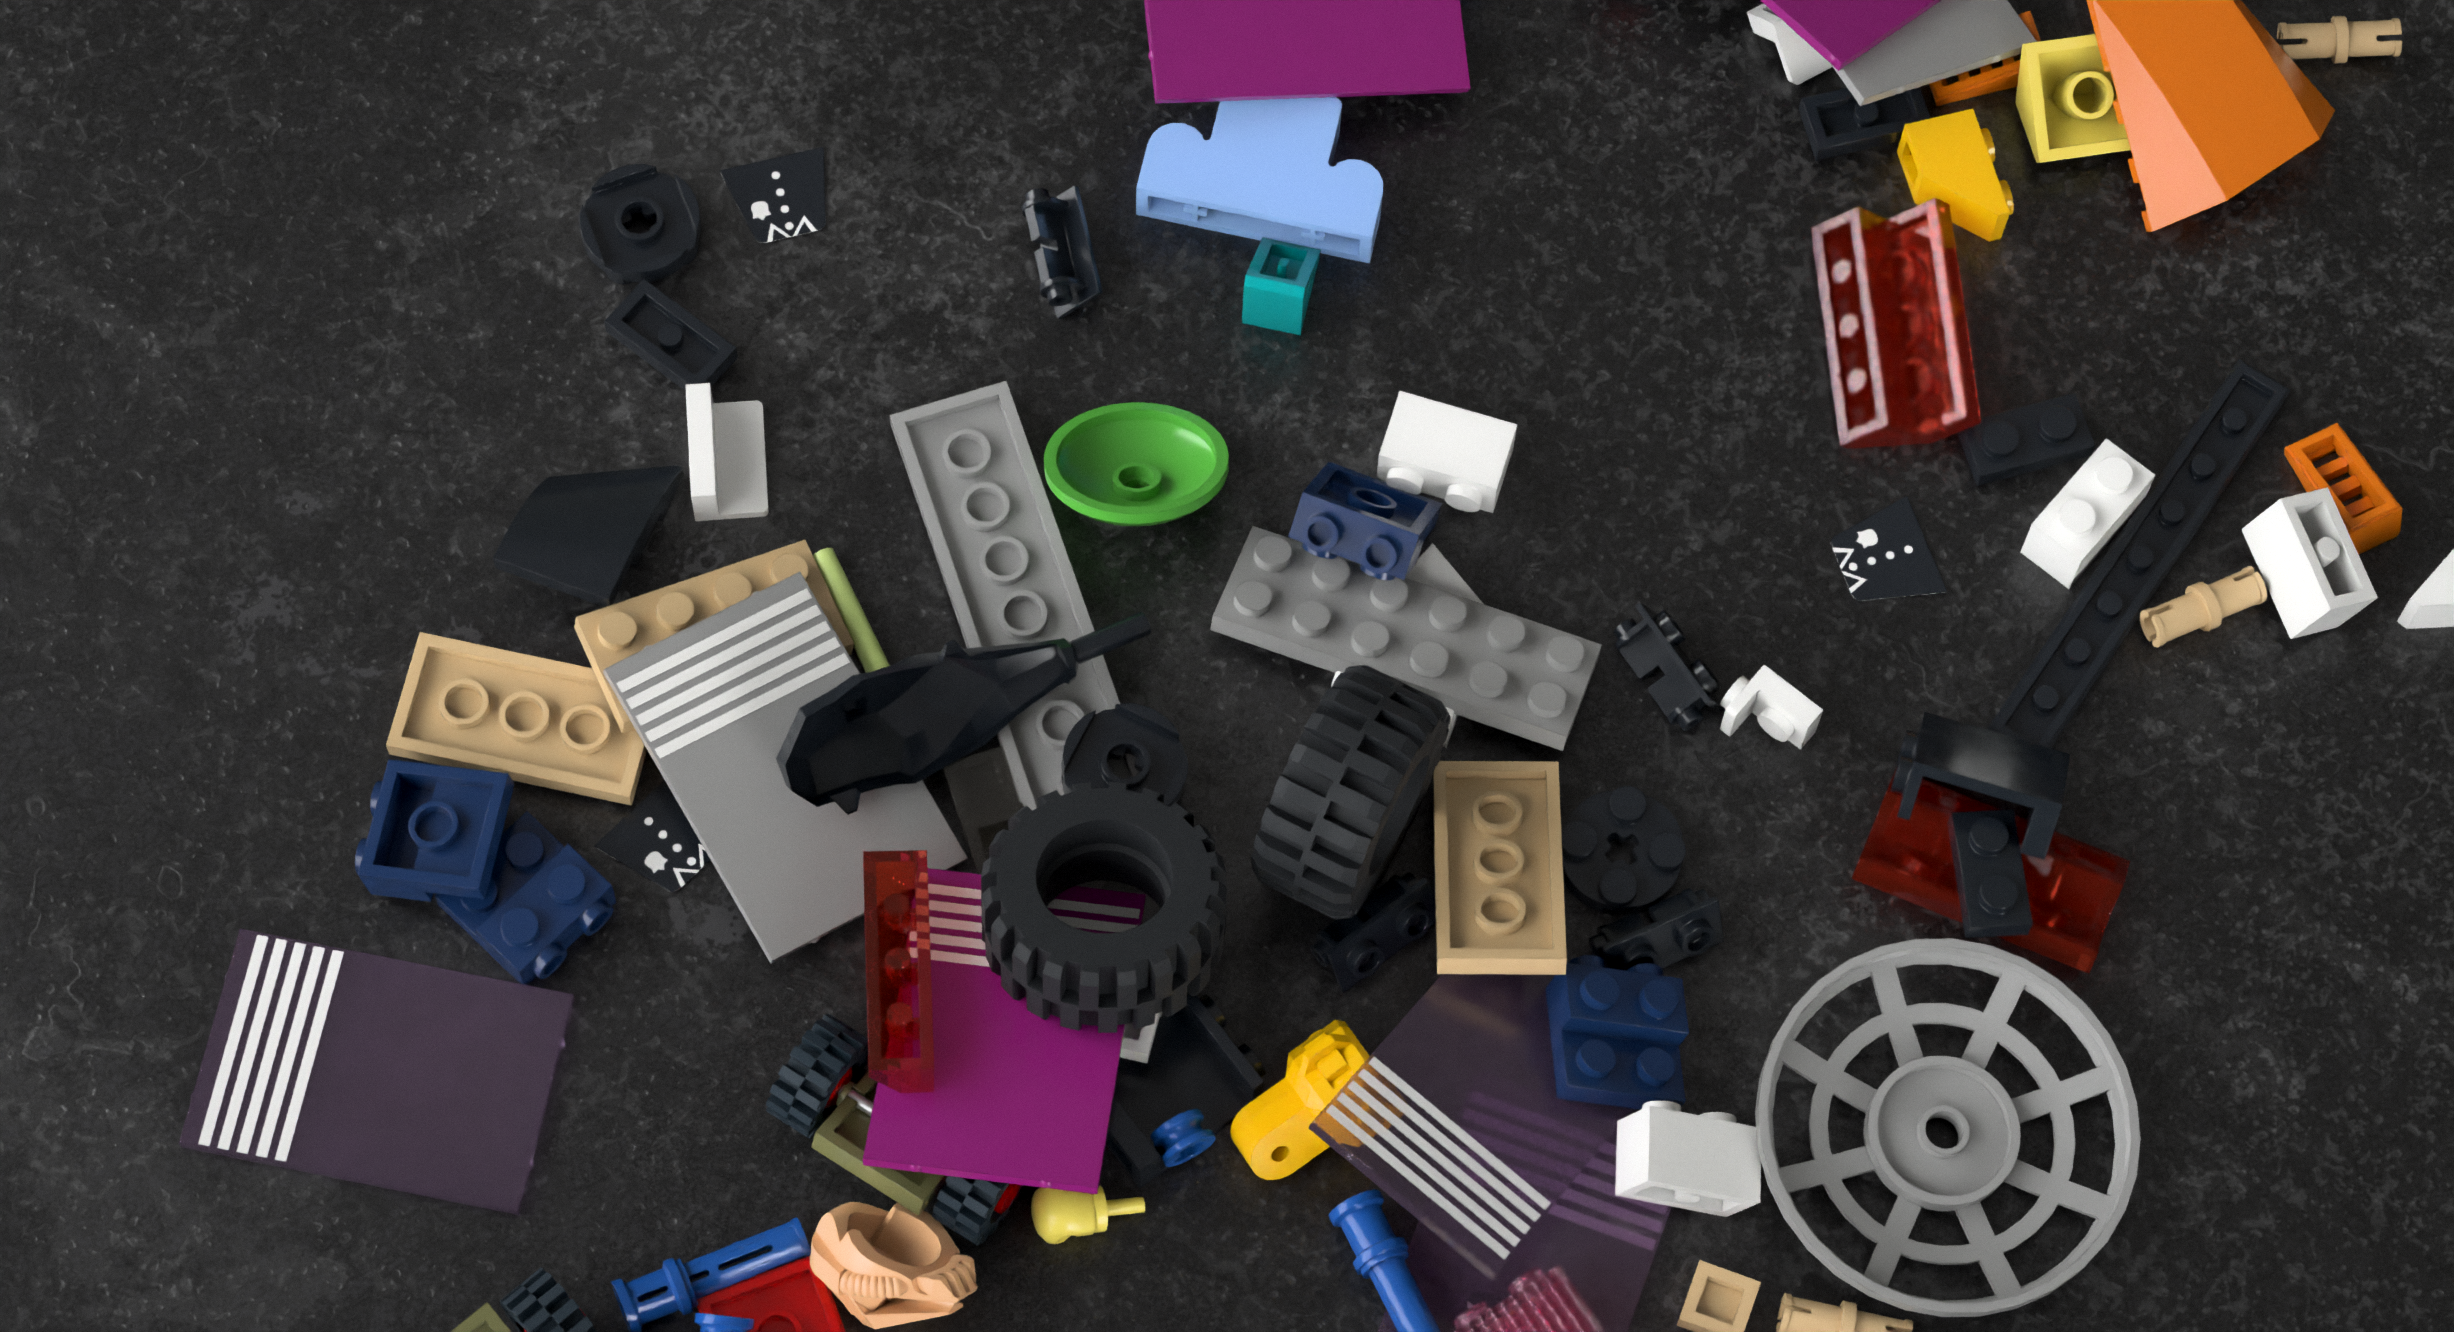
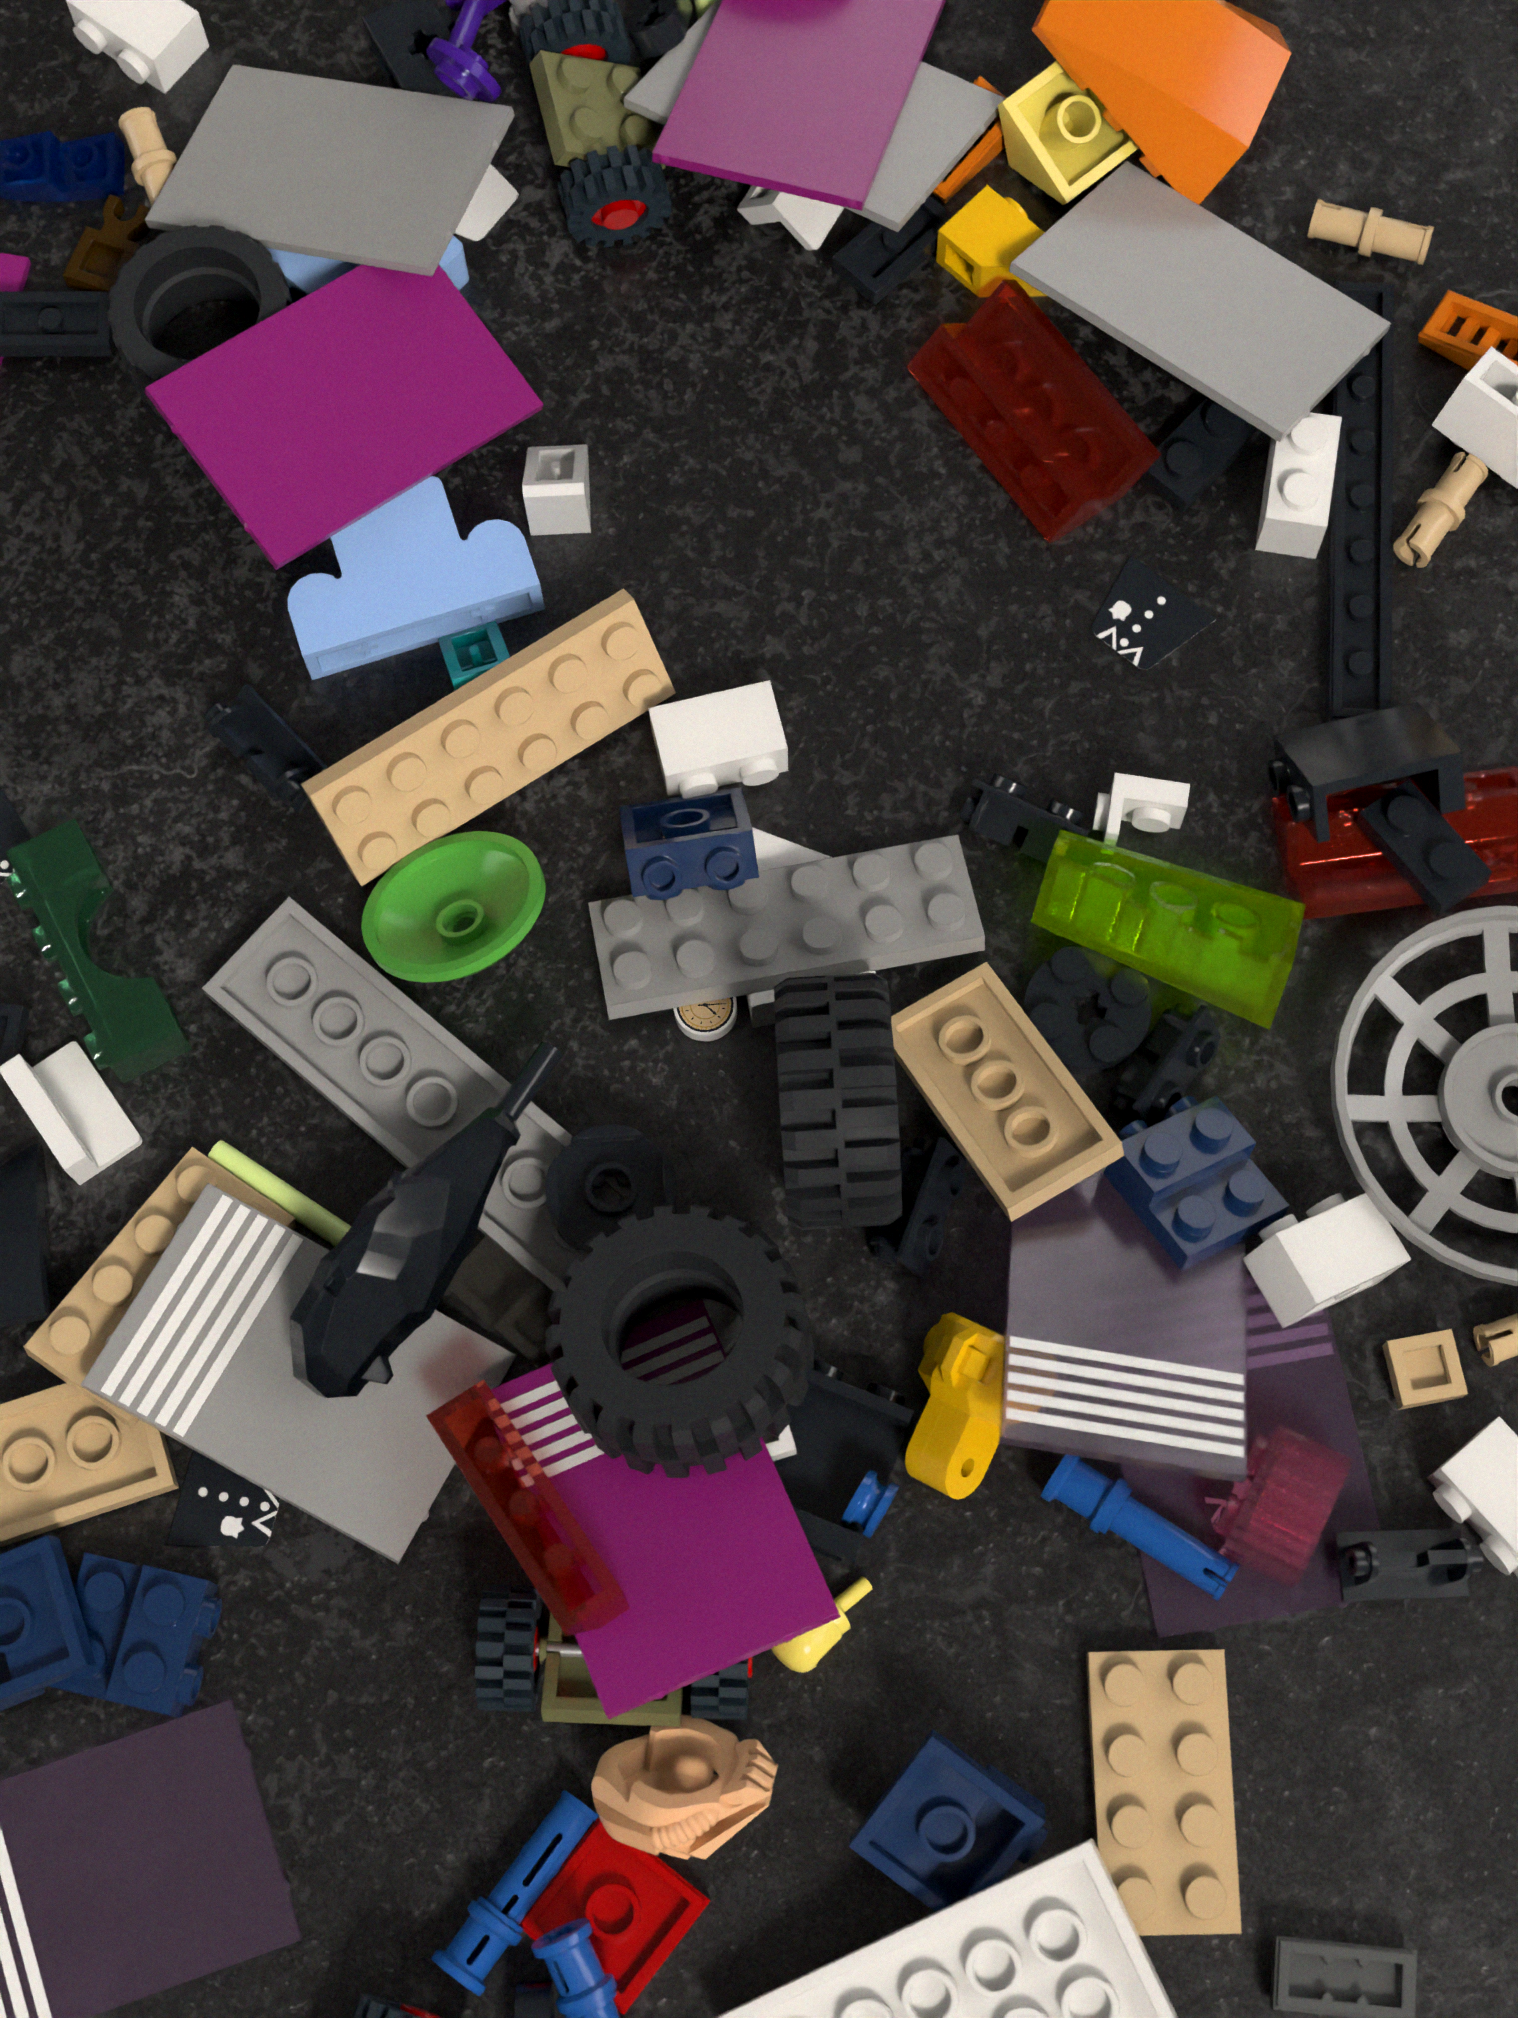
camera: 25 degrees left, 5 degrees up
none -> clear green arch [6,818,192,1083]
none -> tan plate [301,589,676,887]
none -> white slope [522,444,591,536]
none -> tile [673,997,737,1042]
none -> light grey piece [1009,161,1391,442]
none -> clear neon green wedge [1031,829,1306,1030]
none -> tan pin [1308,199,1434,265]

